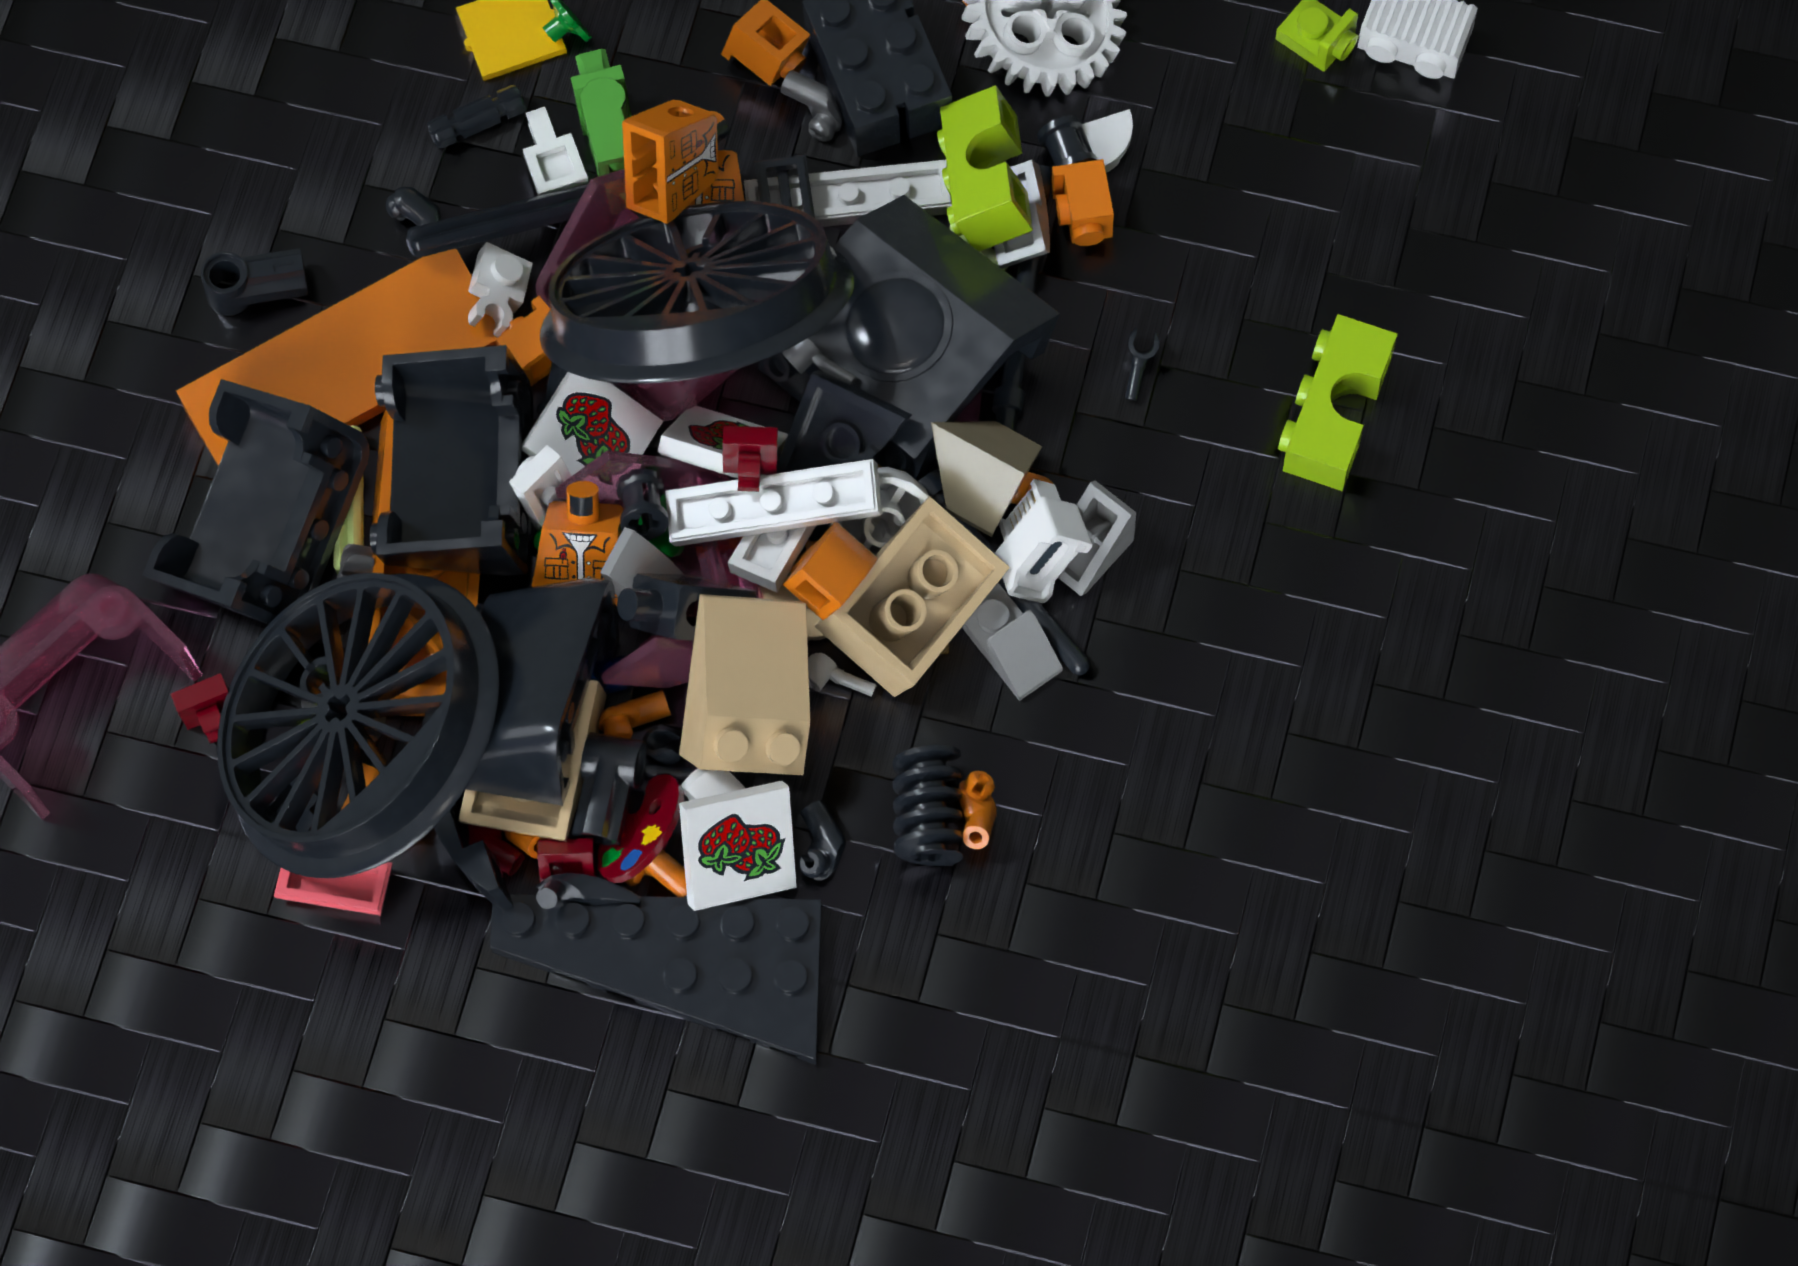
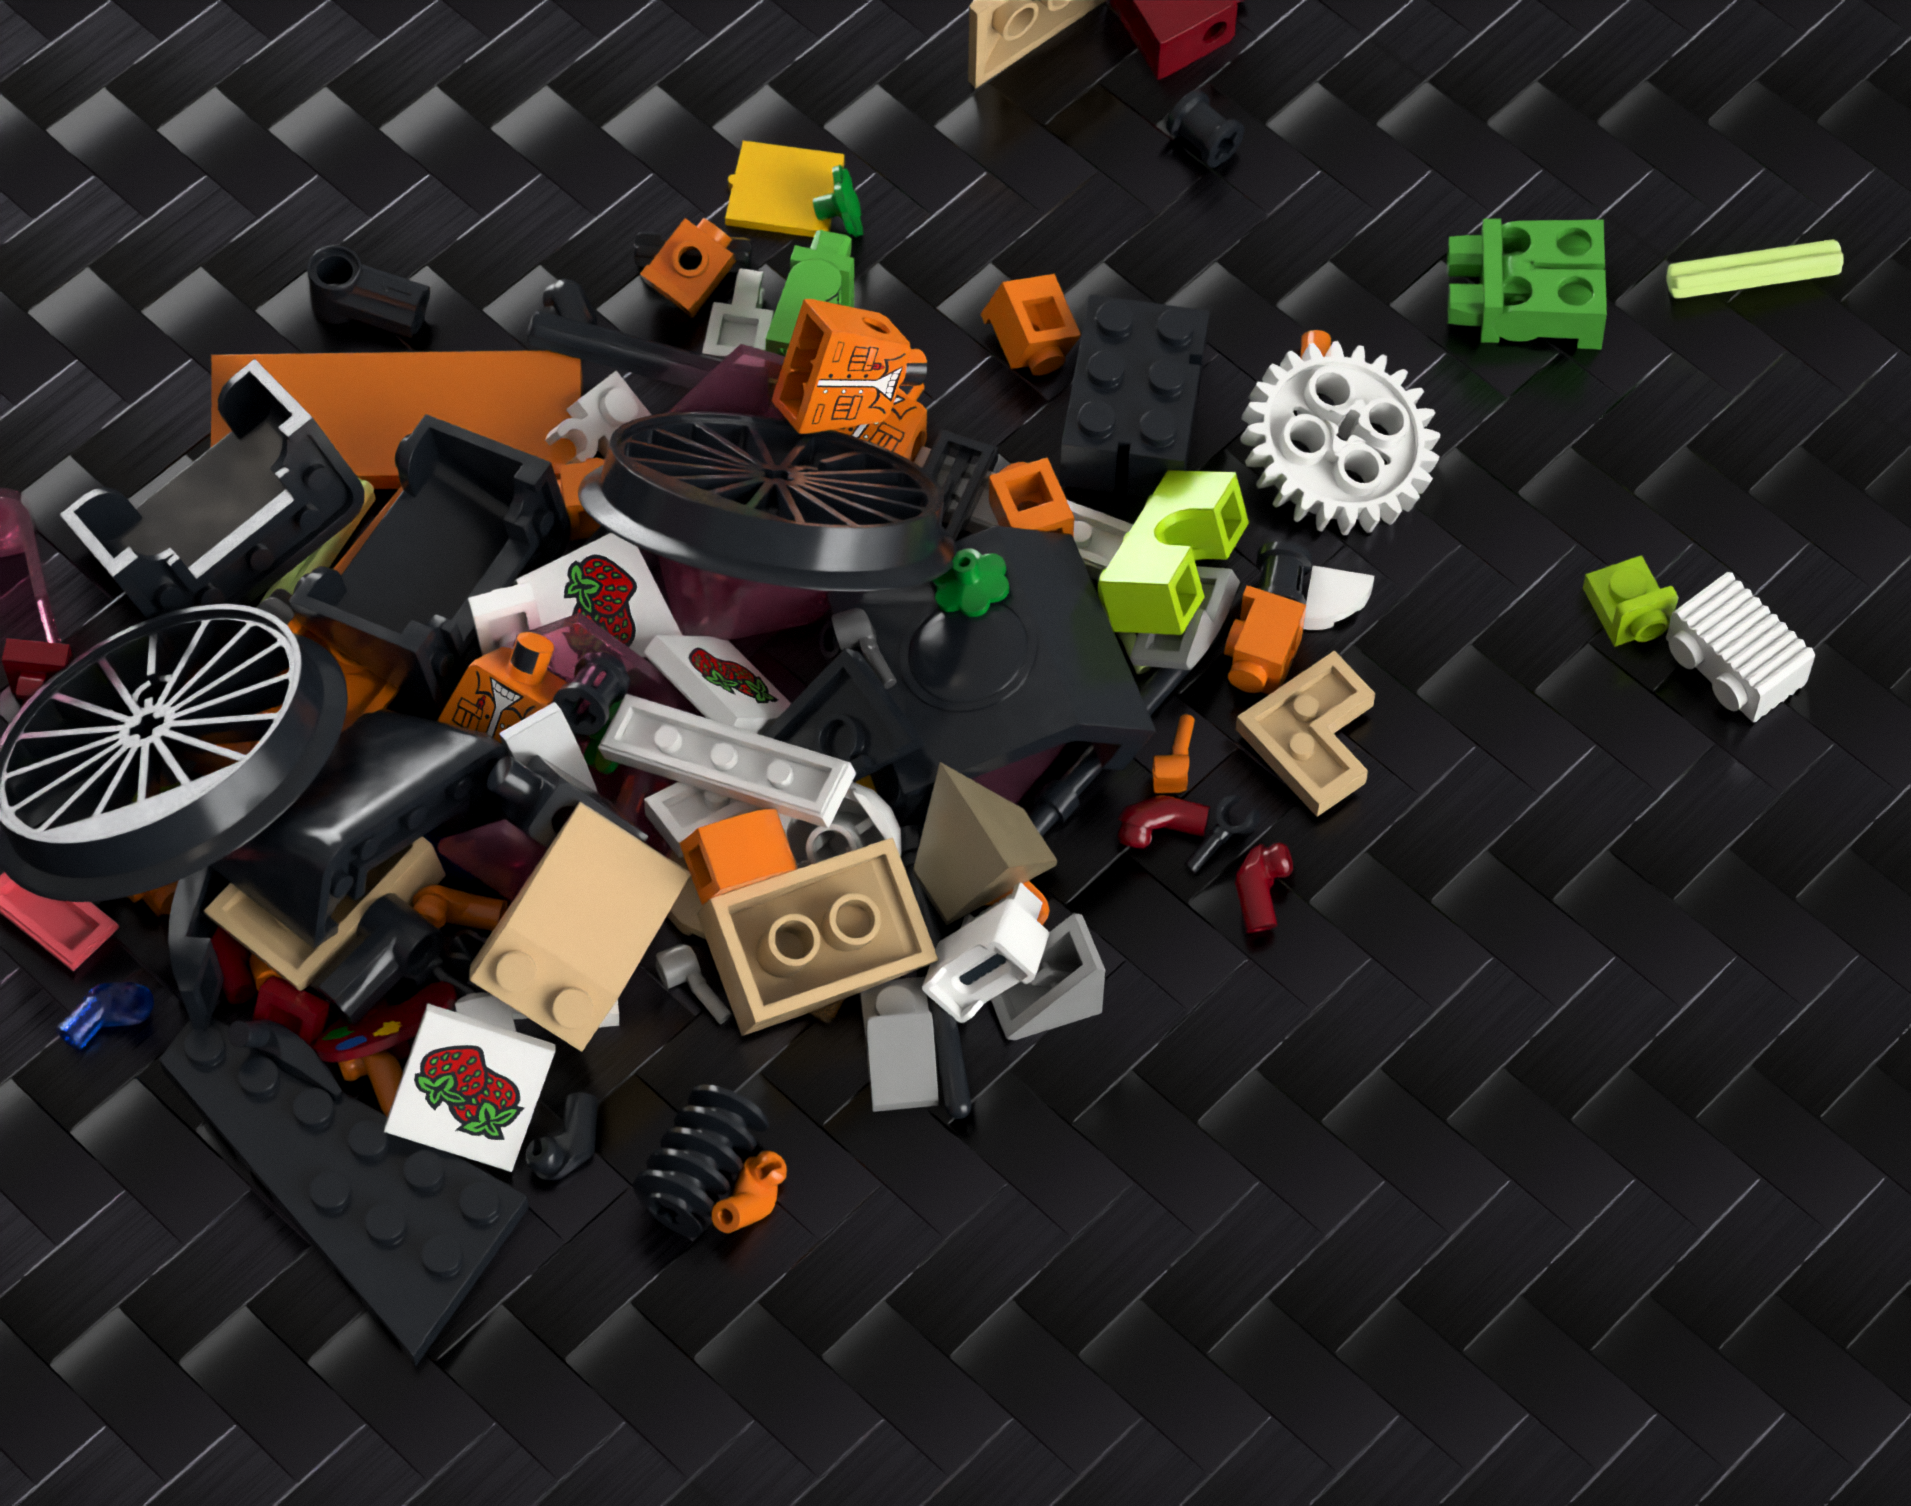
camera: 25 degrees right, 10 degrees down
dark red tile [722,425,778,492] -> none
flat silver arm [781,70,843,142] -> none
lime arch [1278,314,1398,491] -> none
none -> clear blue arm [56,982,154,1050]
none -> orange brick [640,218,736,318]
none -> green plant [933,548,1010,617]
none -> orange brick [989,458,1074,539]
none -> dark red arm [1117,795,1211,849]
none -> orange hand [1152,714,1195,794]
none -> dark red arm [1235,843,1293,933]
none -> tan plate [1236,650,1375,817]

